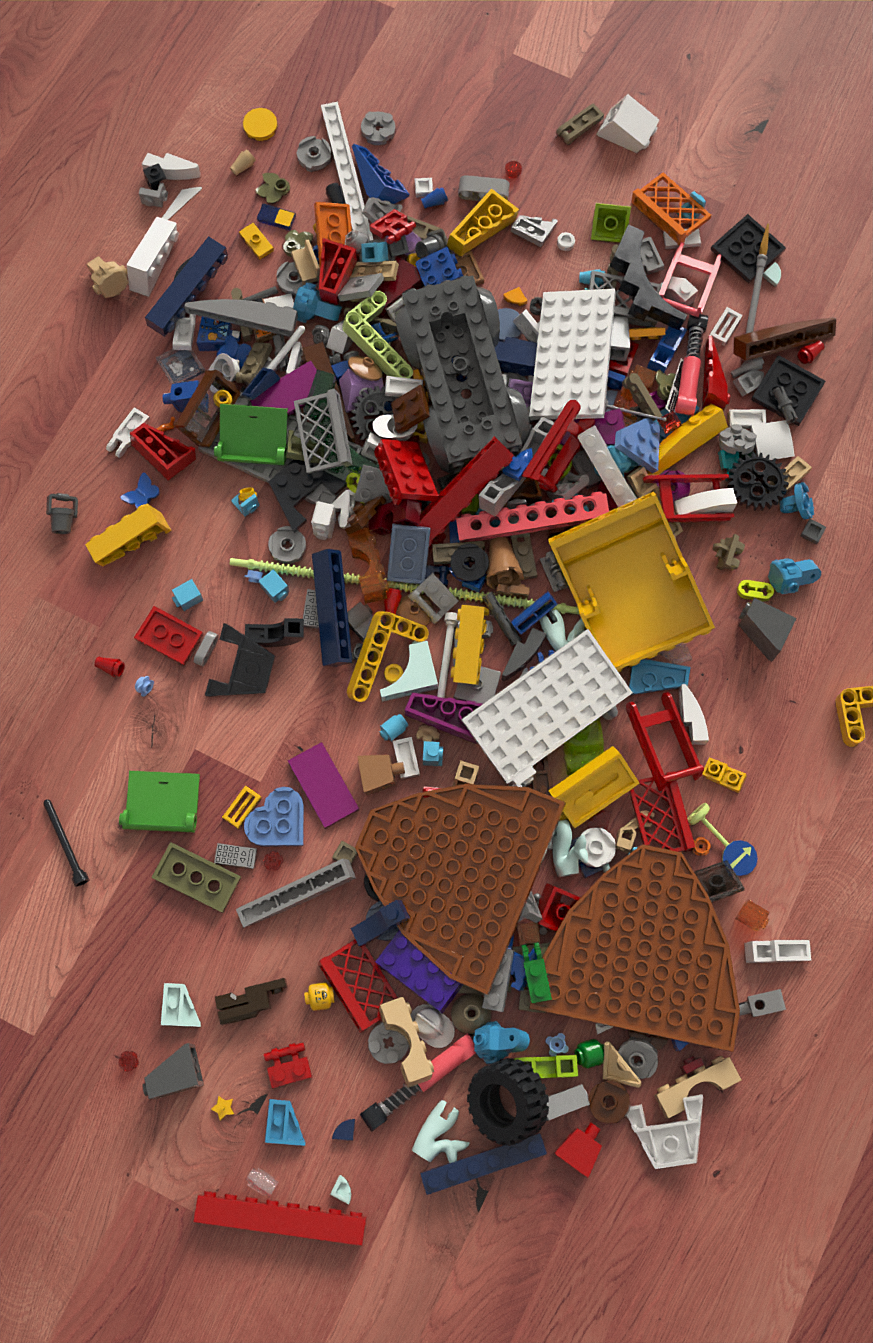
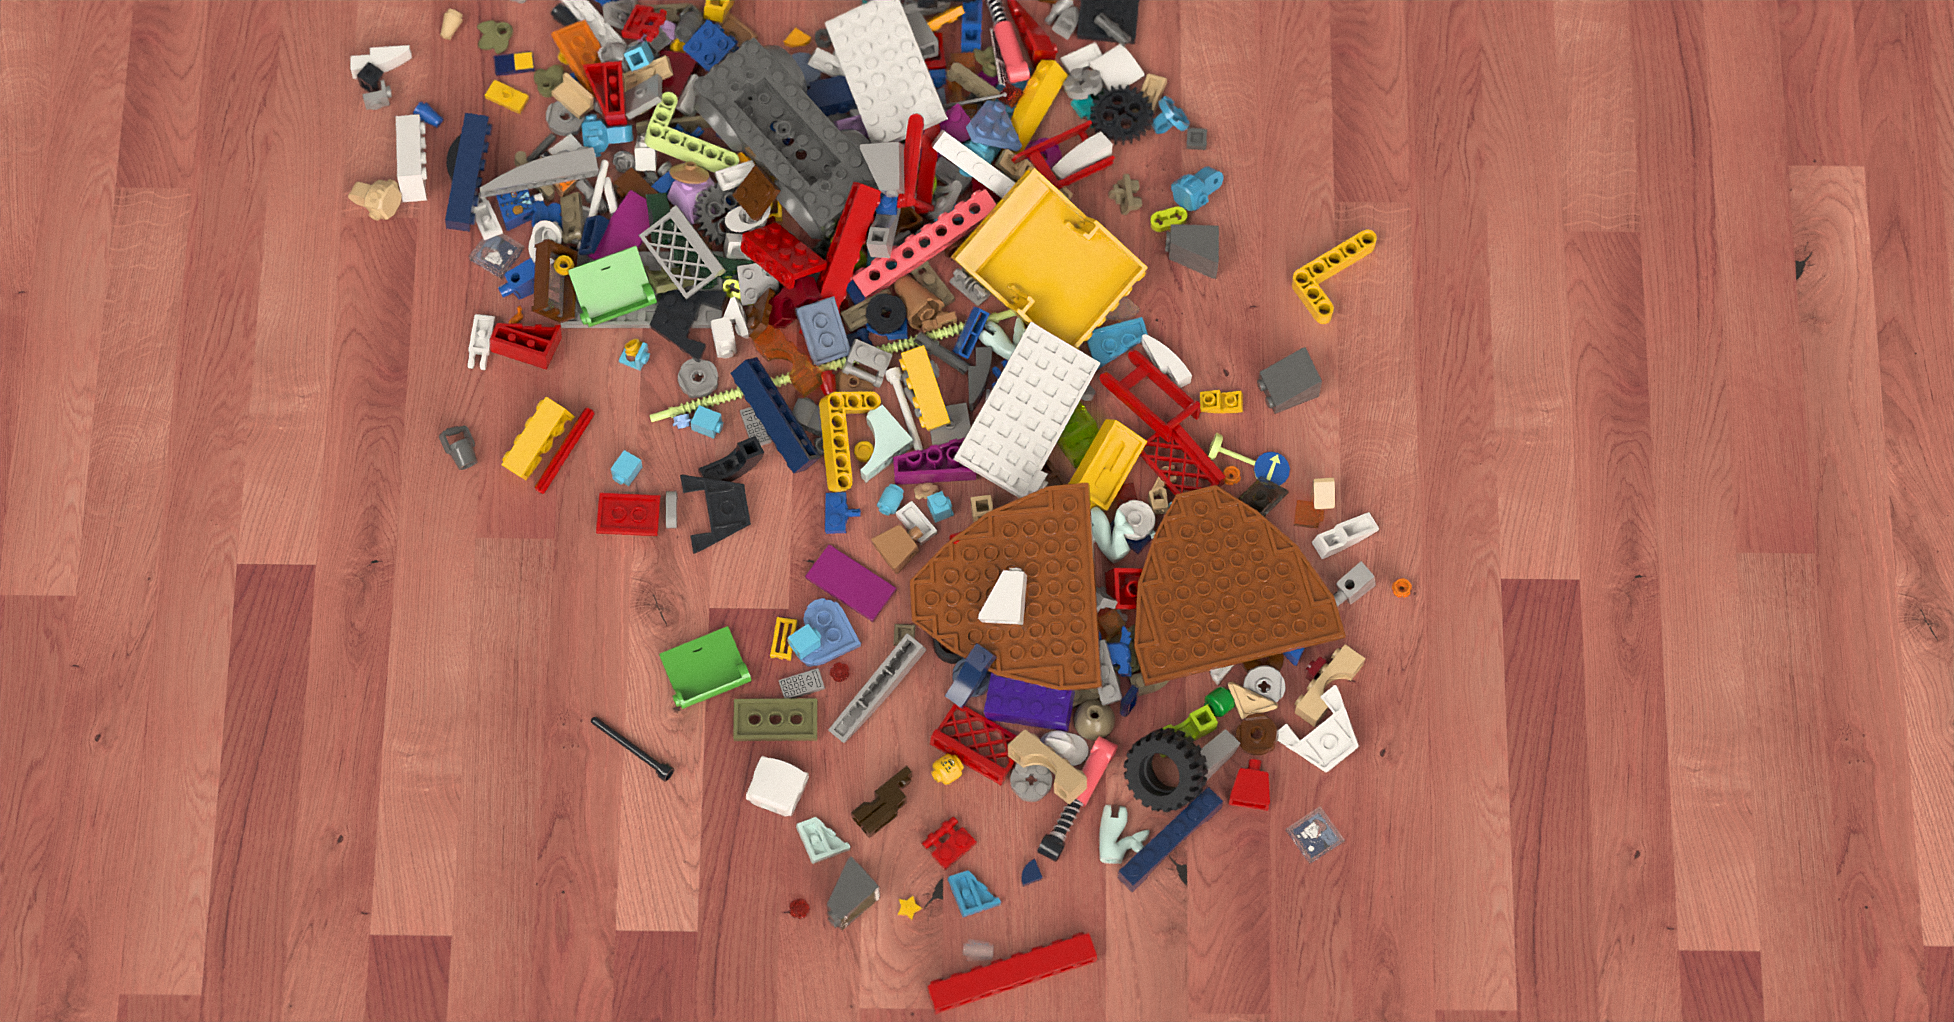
camera: 25 degrees left, 5 degrees down
red cone [94,656,125,677] -> none
blue animal [120,472,160,508] -> none
light blue plate [135,676,154,697] -> none
white sticker [162,187,202,220] -> none
light aqua tile [330,1175,351,1205] -> none
dark azure piece [473,1021,530,1064] -> none
green hinge [521,942,552,1004] -> none
light blue plate [546,1033,569,1056] -> none
none -> blue cone [413,101,444,128]
none -> red axle [535,407,595,494]
none -> white piece [746,756,809,816]
none -> medium azure brick [788,624,821,660]
none -> blue plate [825,492,861,534]
none -> light grey slope [860,142,904,197]
none -> white slope [978,568,1027,625]
none -> clear blue tile [1120,684,1139,718]
none -> dark grey slope [1257,347,1322,414]
none -> clear tile [1285,806,1345,864]
none -> slope [1310,478,1335,509]
none -> orange plate [1392,578,1412,598]

